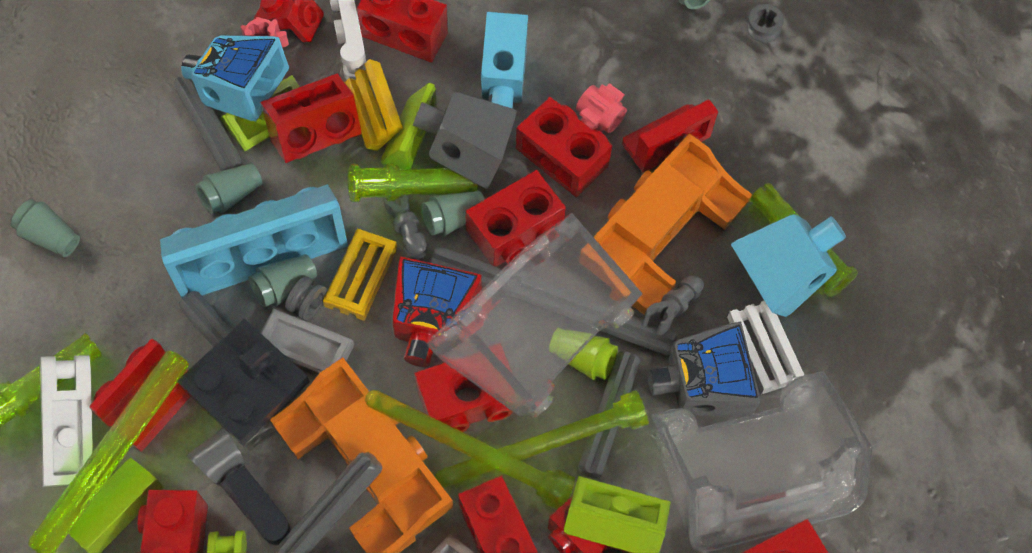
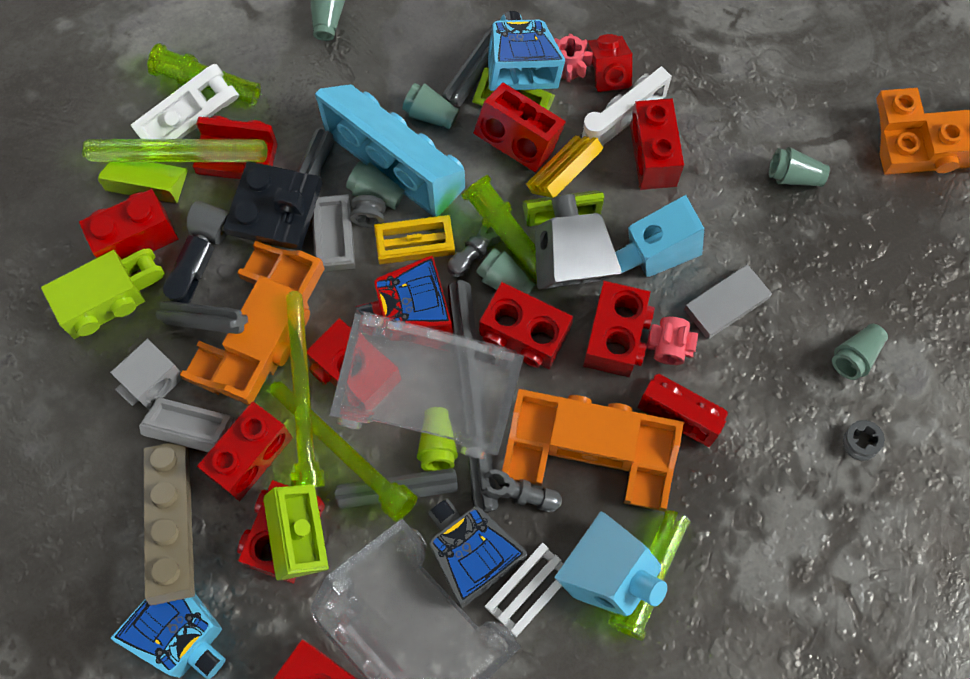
camera: 65 degrees right, 5 degrees up
none -> light grey tile [684,264,772,340]

